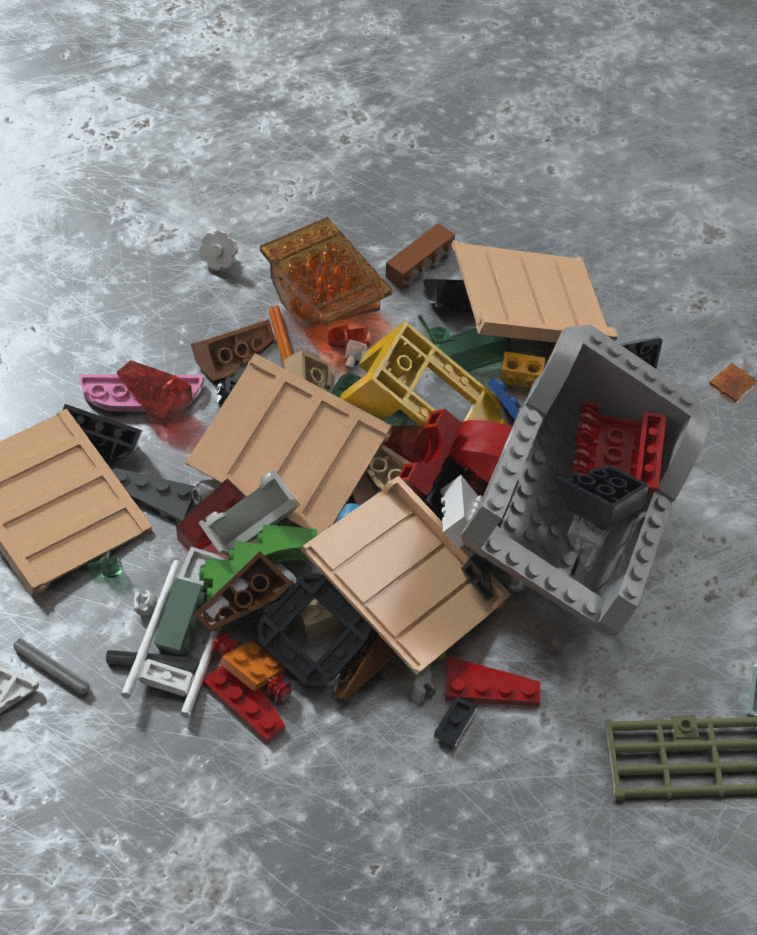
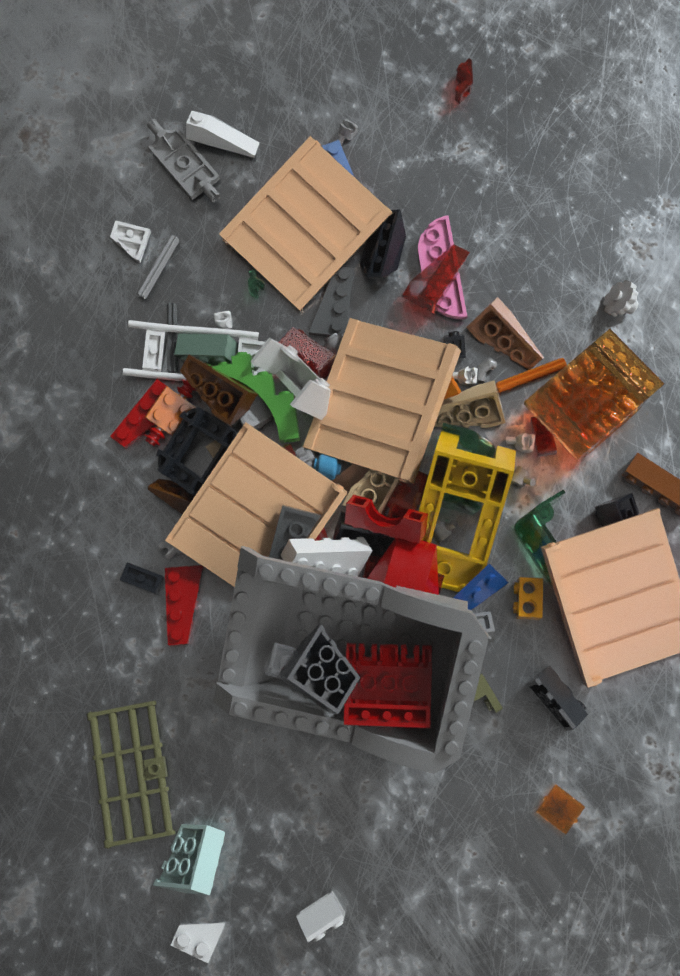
camera: 90 degrees right, 25 degrees up
none -> dark grey wing [269,505,321,560]

